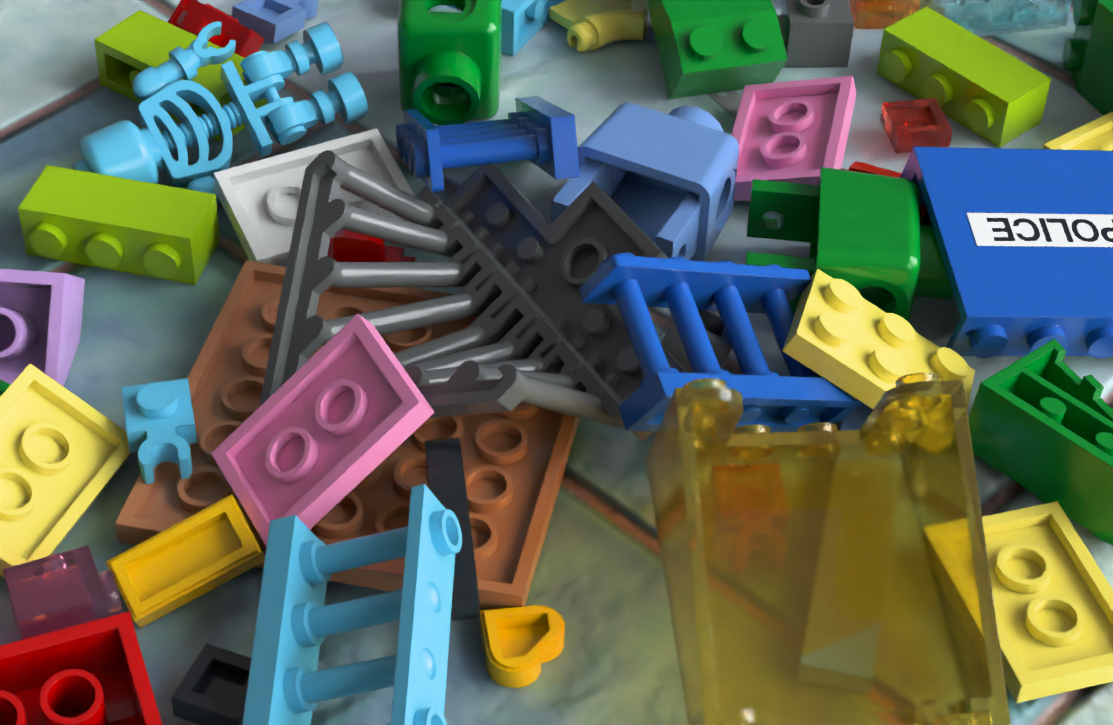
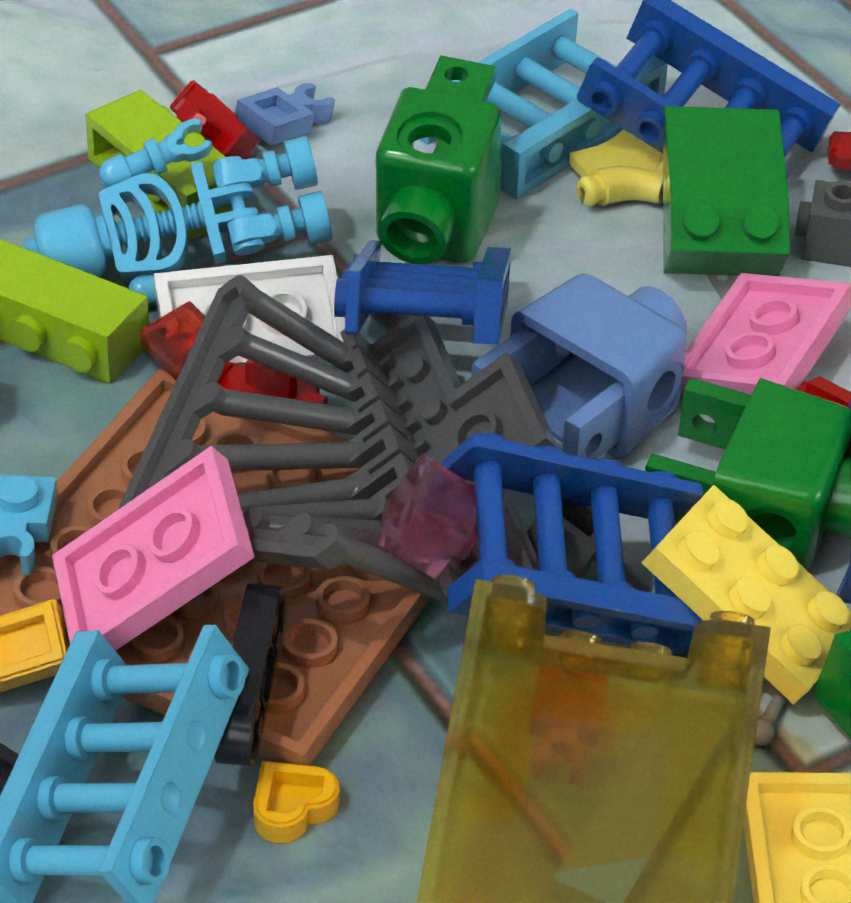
camera: 15 degrees right, 0 degrees up
none -> clear red plate [140,301,205,380]
none -> clear pink brick [377,454,478,579]

